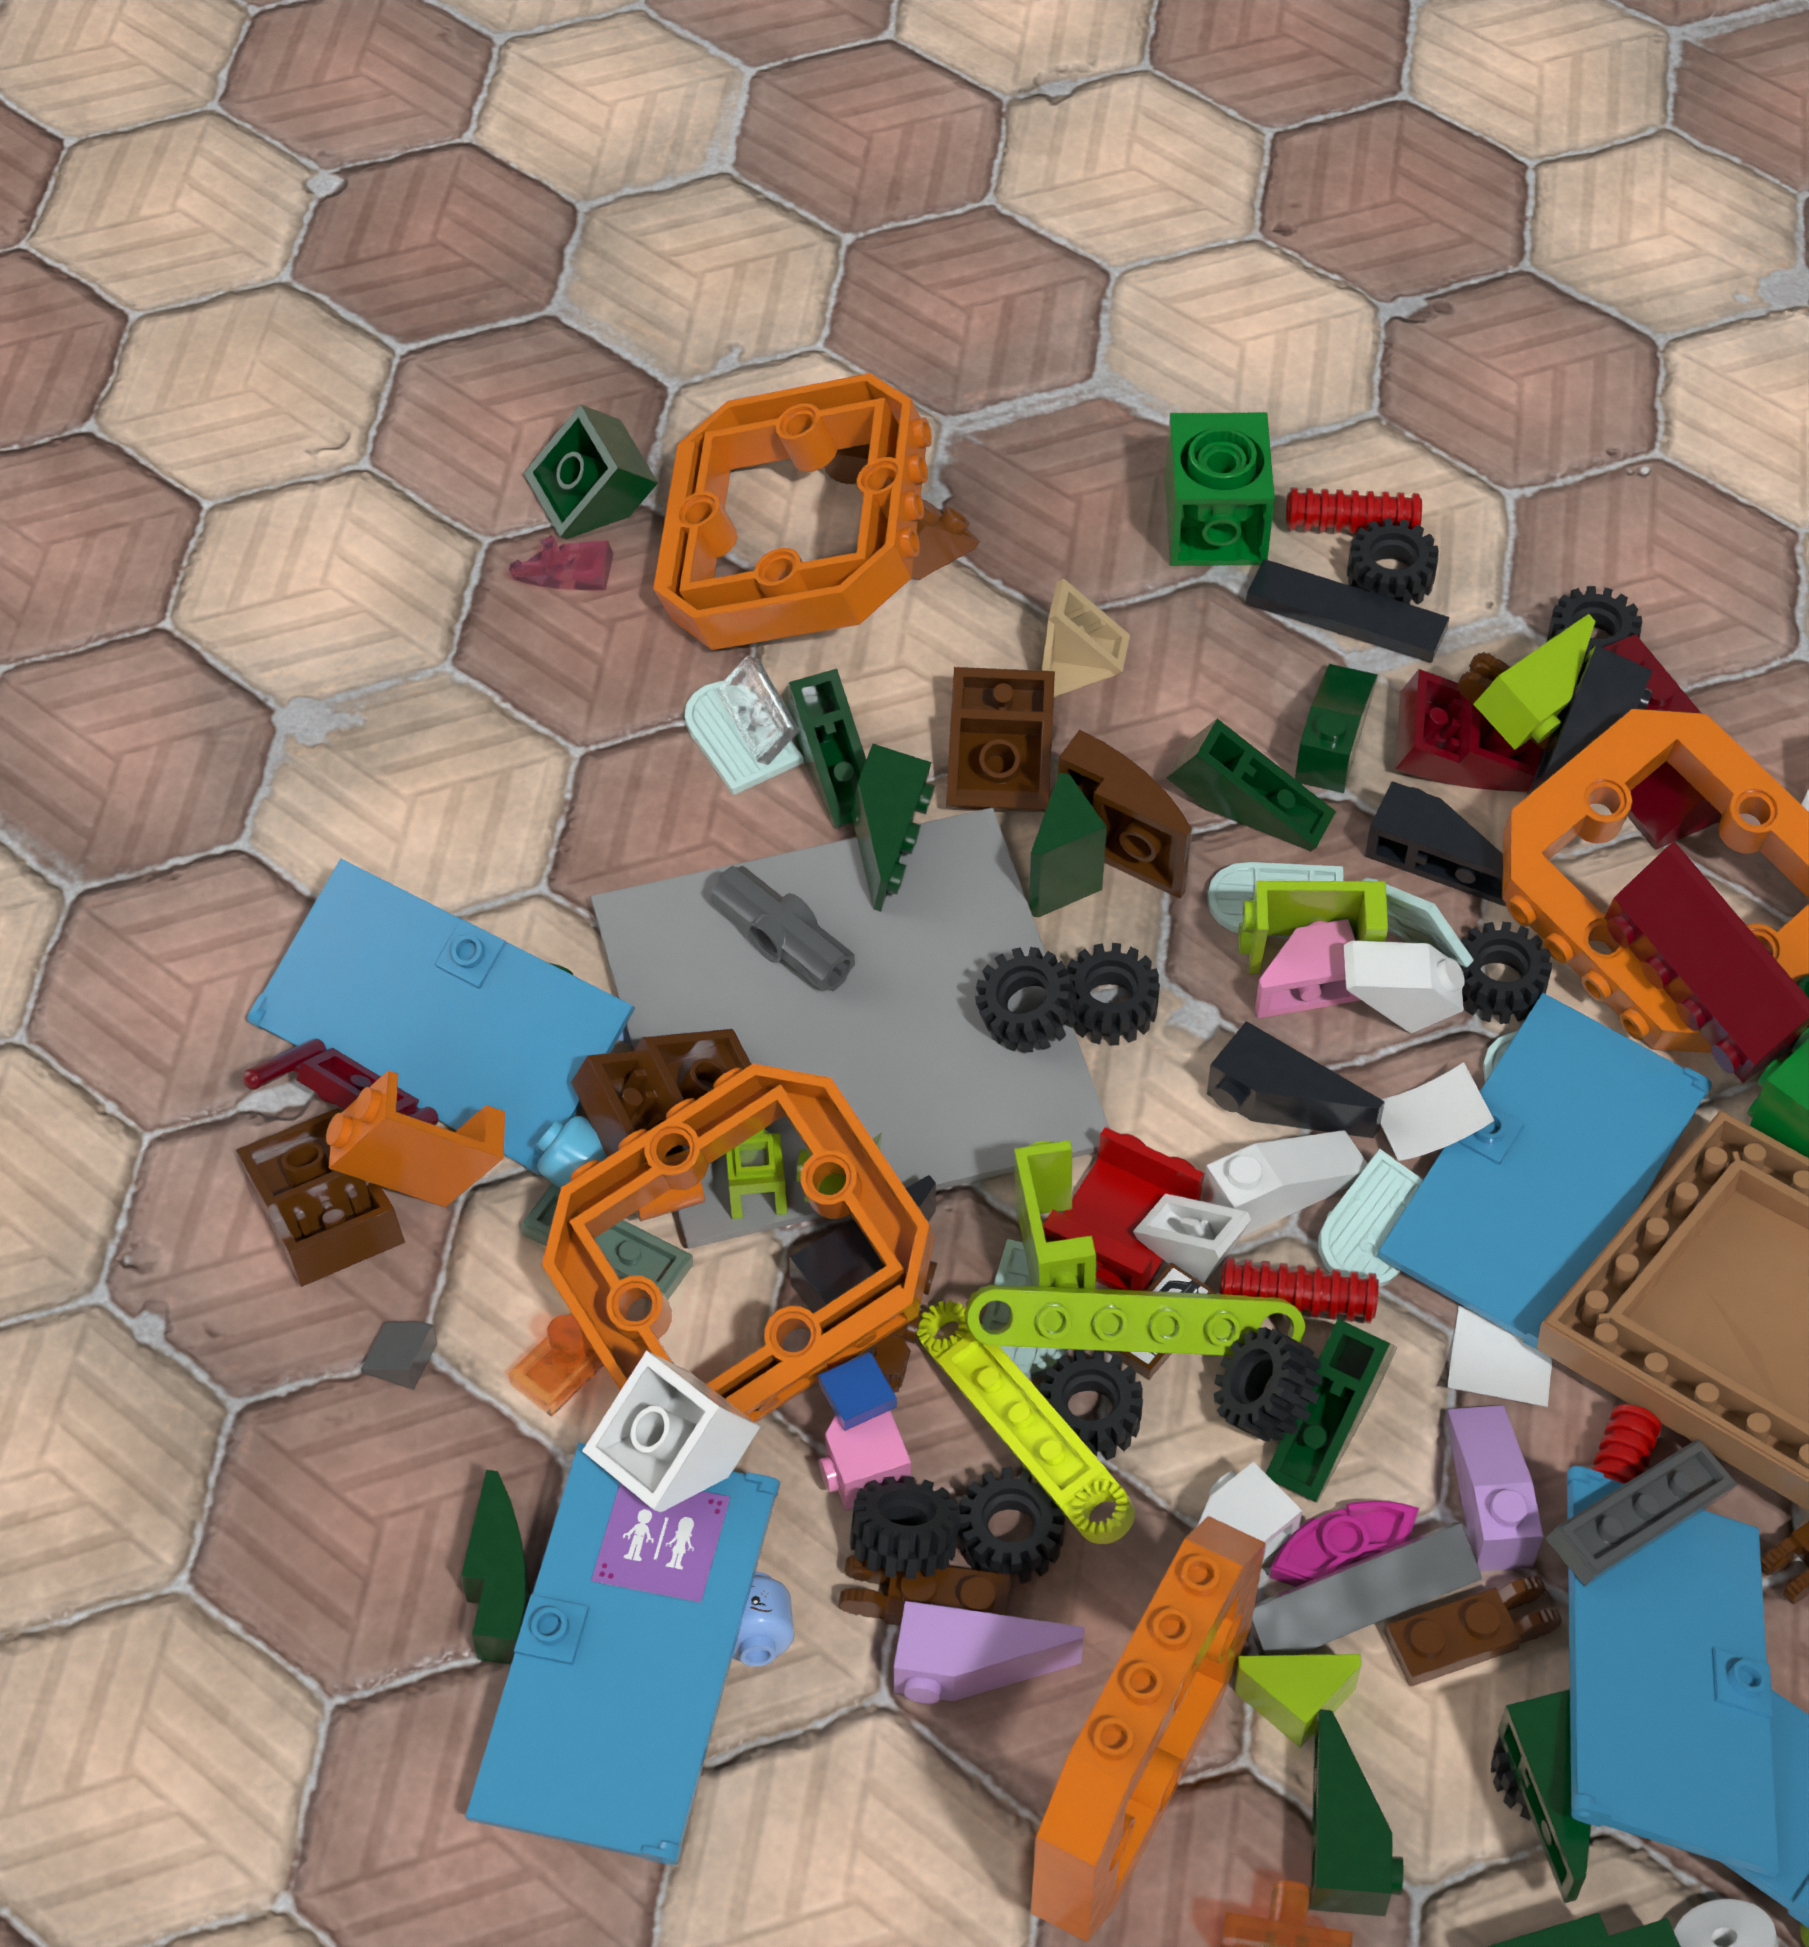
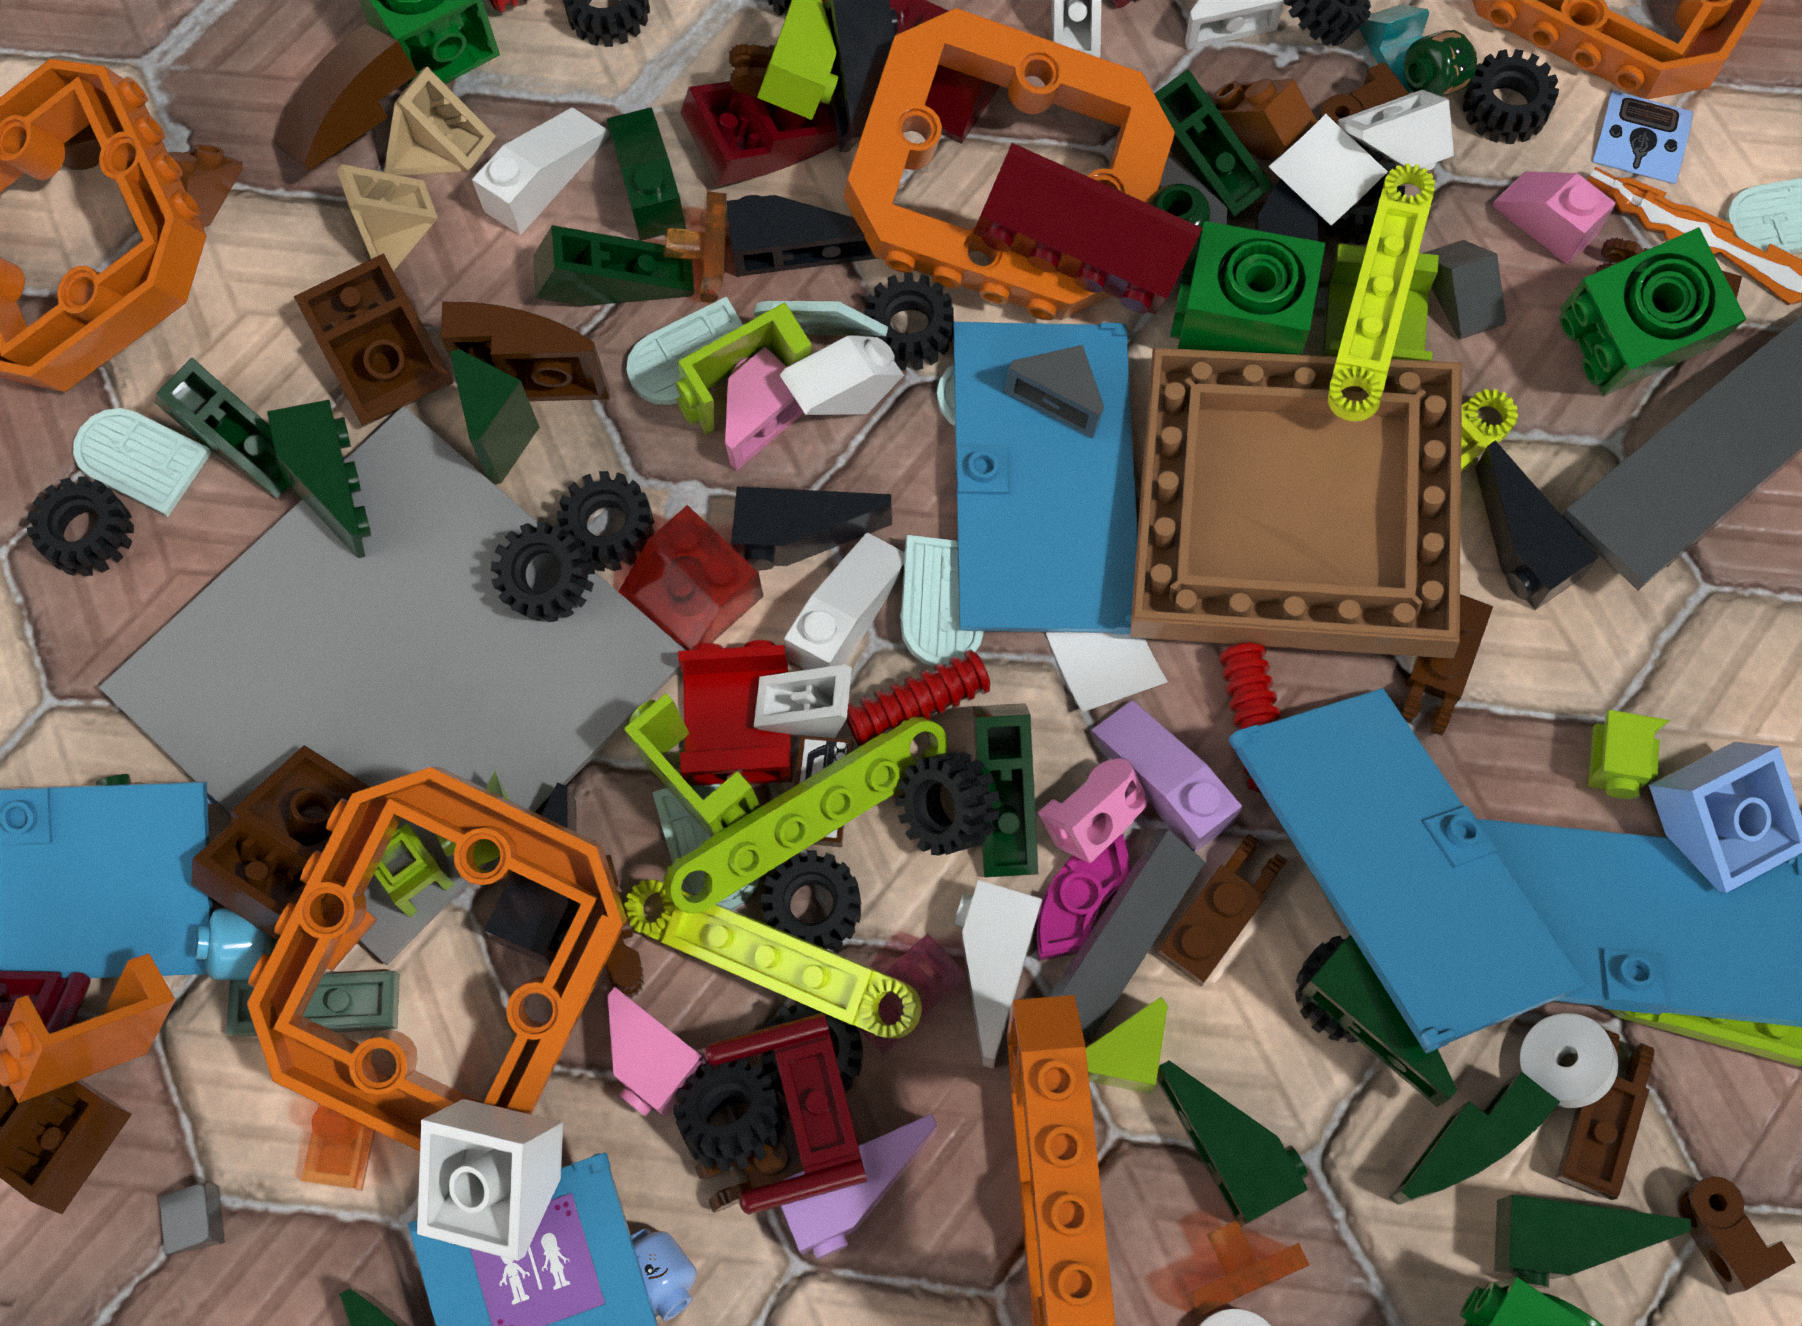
camera: 30 degrees left, 15 degrees up
dark grey piece [711,865,855,991] -> none
clear plate [716,656,800,765] -> none
blue tile [818,1352,897,1431] -> none
black tile [1246,559,1450,663] -> none
white sticker [1381,1062,1495,1161] -> none
dark grey tile [1545,1439,1738,1586] -> none
none -> black tyre [27,476,134,577]
none -> reddish brown slope [274,23,418,171]
none -> tan slope [384,67,496,176]
none -> white slope [472,107,610,235]
none -> clear red slope [618,505,764,650]
none -> clear orange tile [664,191,727,303]
none -> dark red plate [704,1013,868,1215]
none -> clear pink slope [856,933,965,1055]
none -> dark grey slope [1004,345,1104,438]
none -> bright pink leg [1038,758,1148,863]

